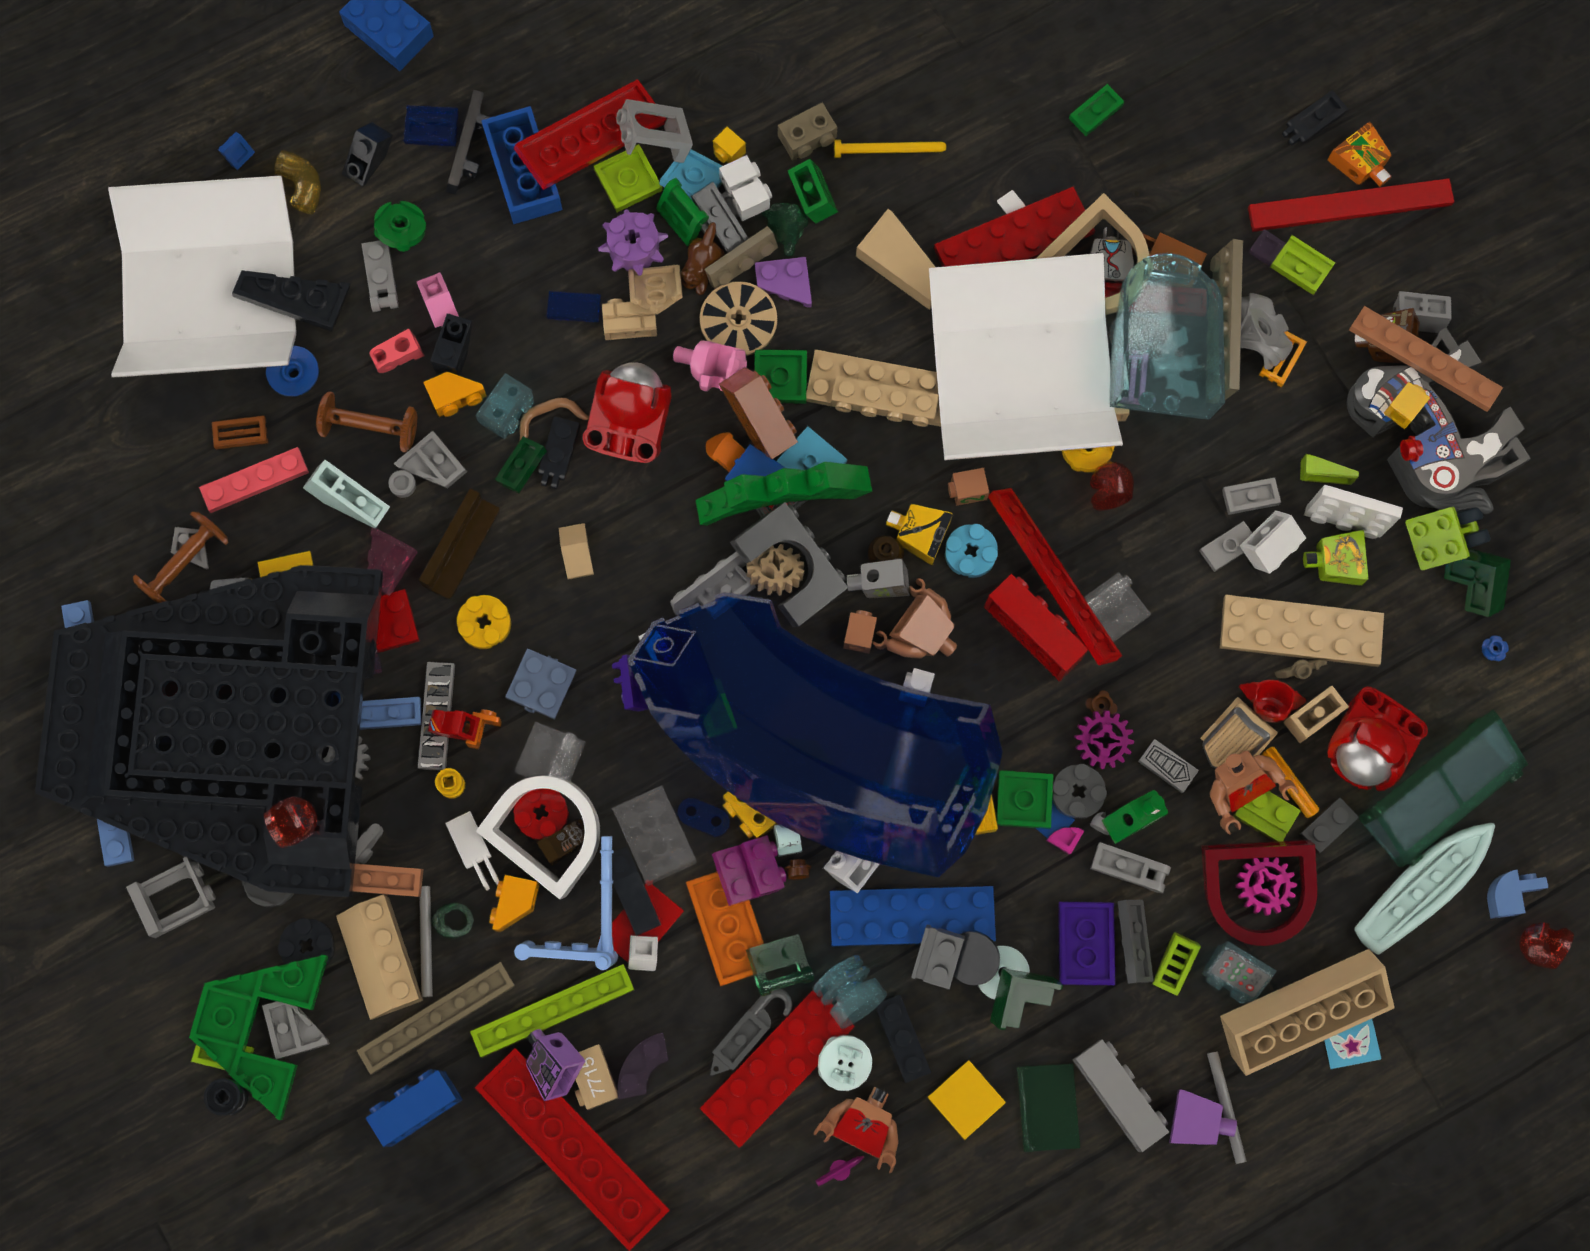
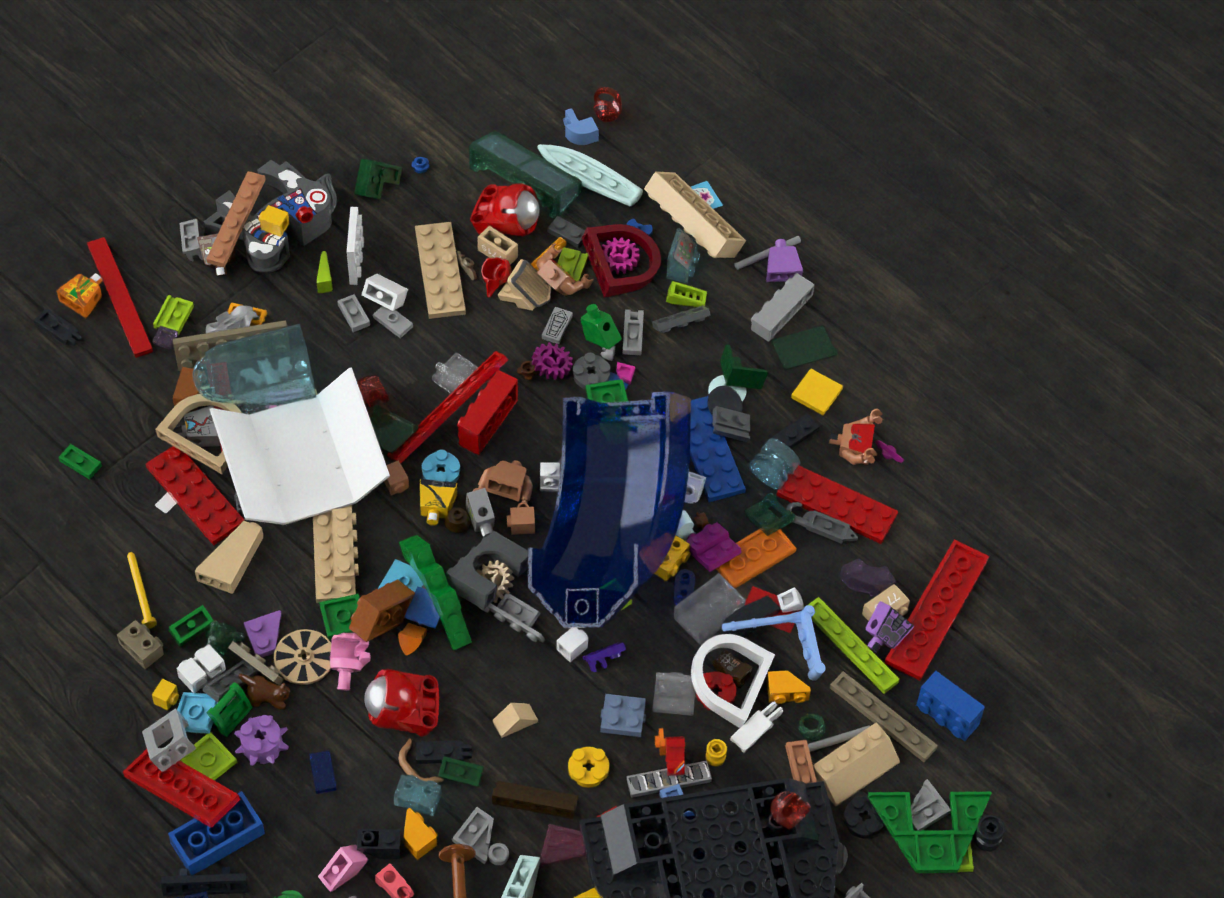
camera: 105 degrees left, 20 degrees down
tan brick [602,299,657,340] -> none
tan tile [628,265,682,315] -> none
light aqua plate [818,1035,872,1091] -> none
dark purple tile [1058,902,1115,986] -> none
lime torso [1303,530,1368,585] -> none
lime plate [1405,507,1491,570] -> none
none -> clear green piece [369,404,418,453]
none -> blue piece [626,219,653,236]

